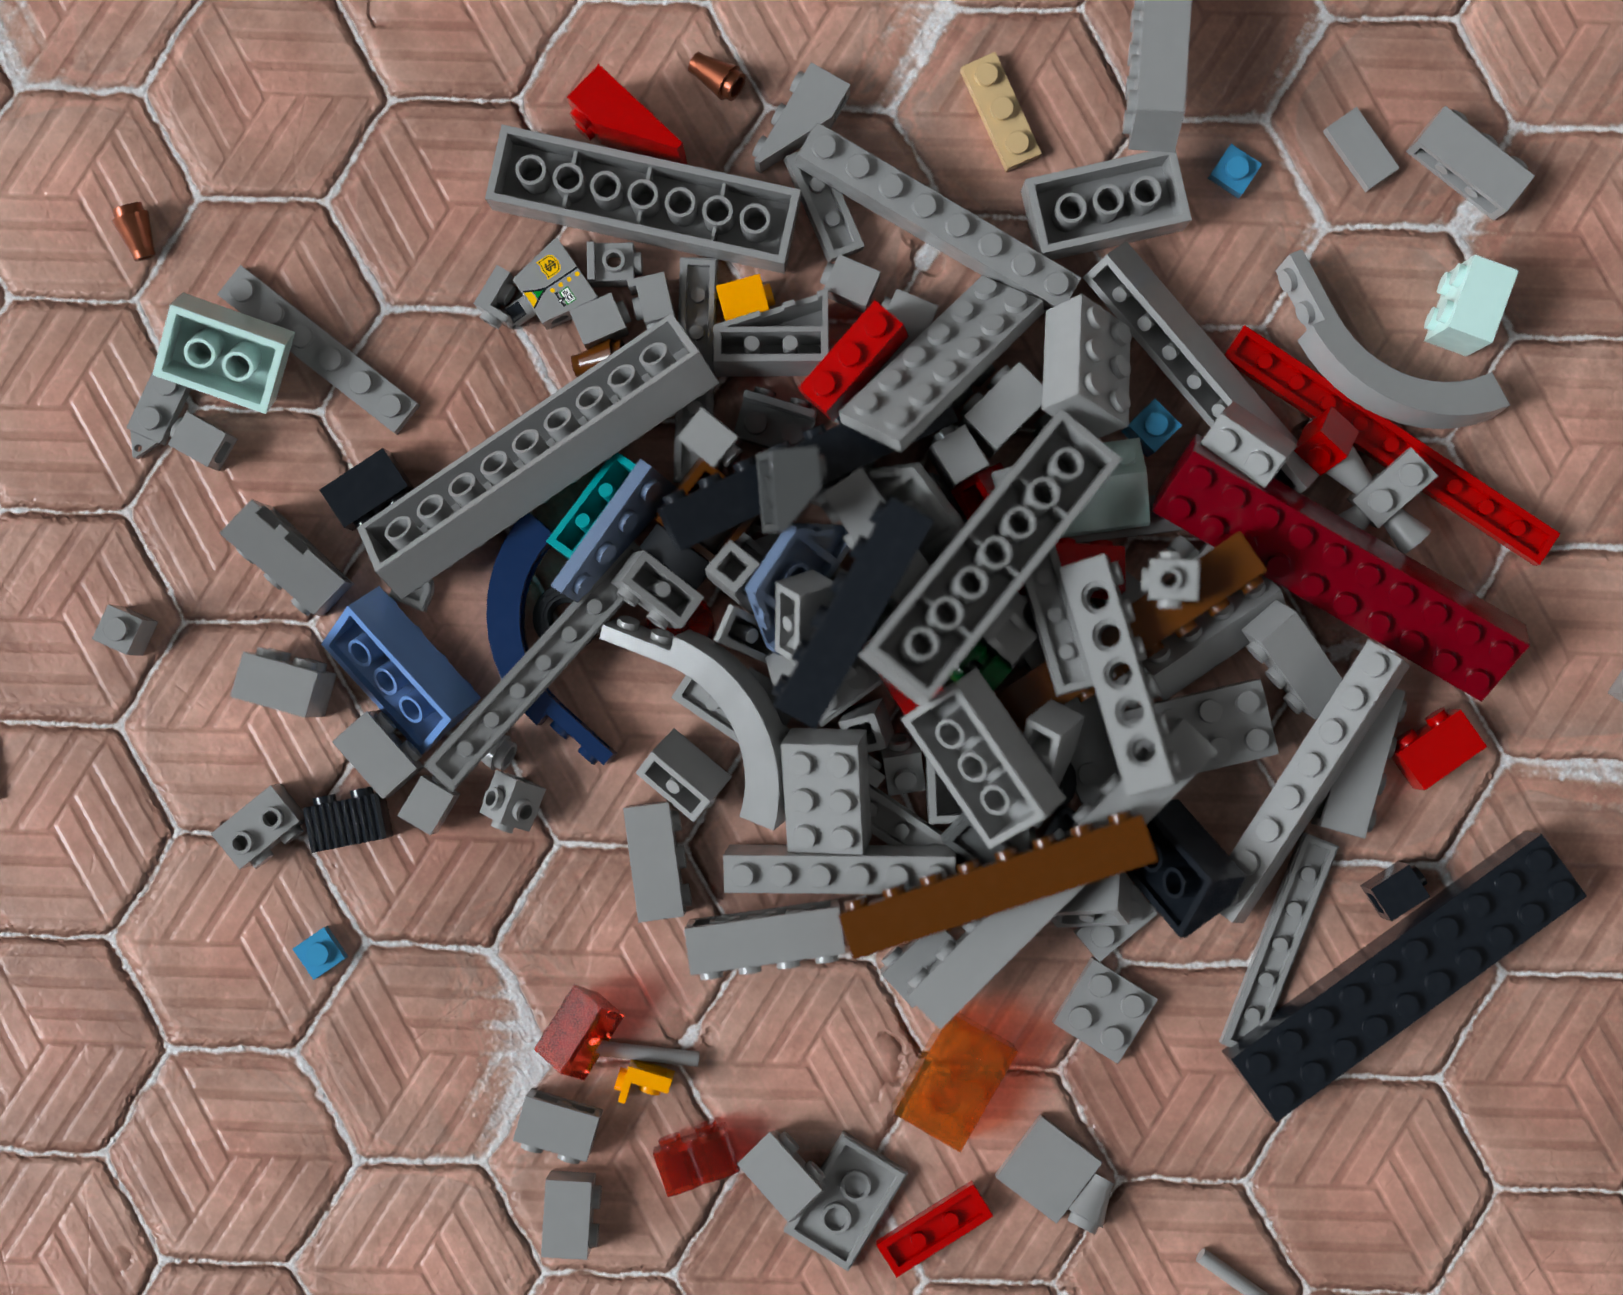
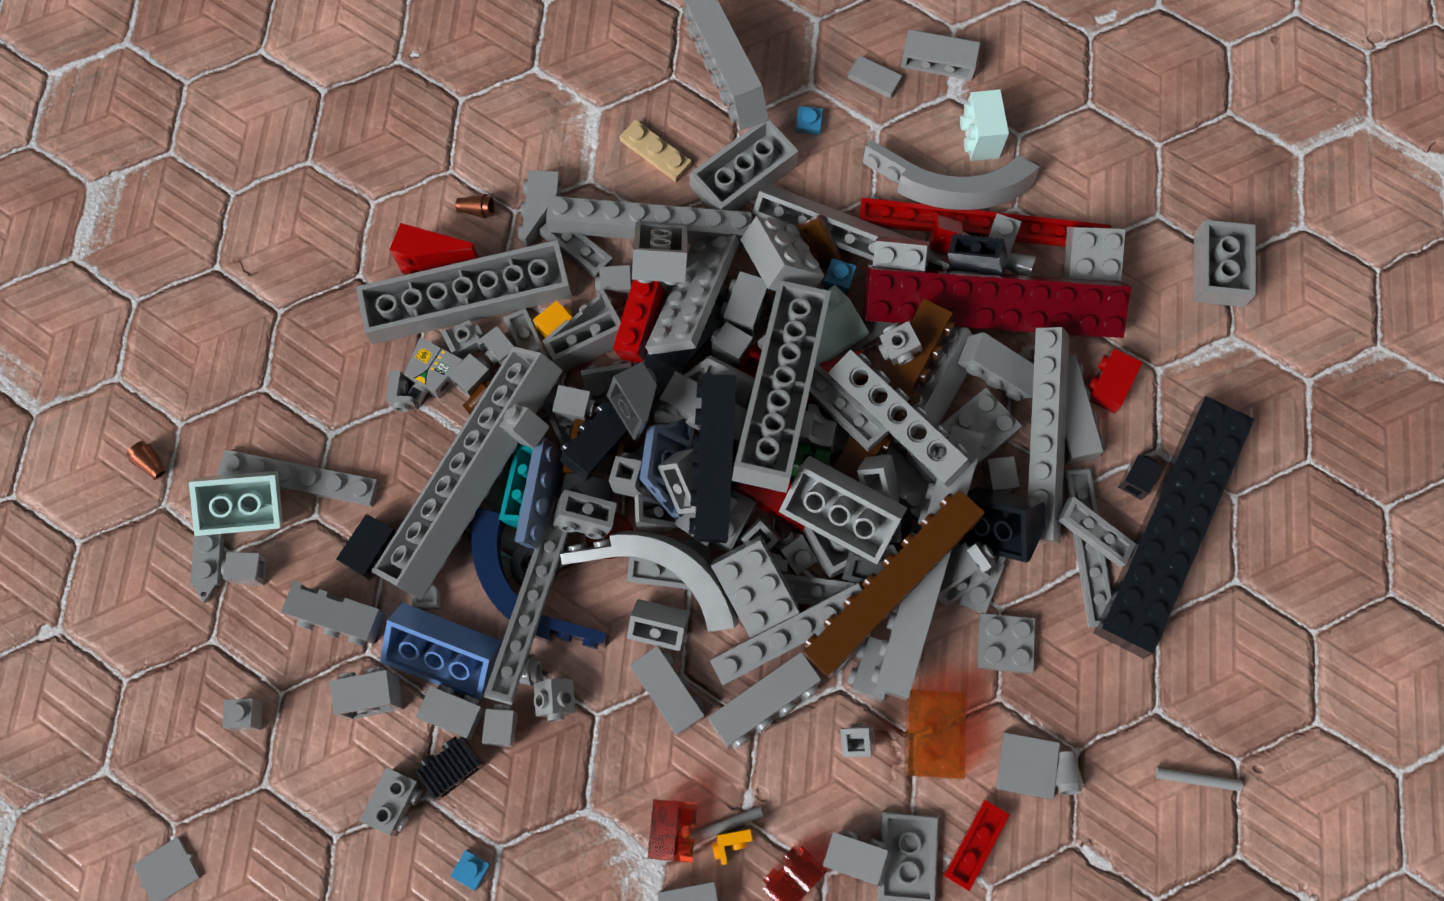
camera: 25 degrees left, 15 degrees down
none -> light grey brick [499,404,550,448]
none -> light grey brick [632,222,687,285]
none -> reddish brown tile [797,214,843,269]
none -> light grey brick [840,723,876,758]
none -> black brick [948,233,1008,275]
none -> light grey plate [967,541,996,573]
none -> light grey brick [983,456,1020,494]
none -> light grey plate [1057,497,1136,567]
none -> light grey brick [1063,227,1126,281]

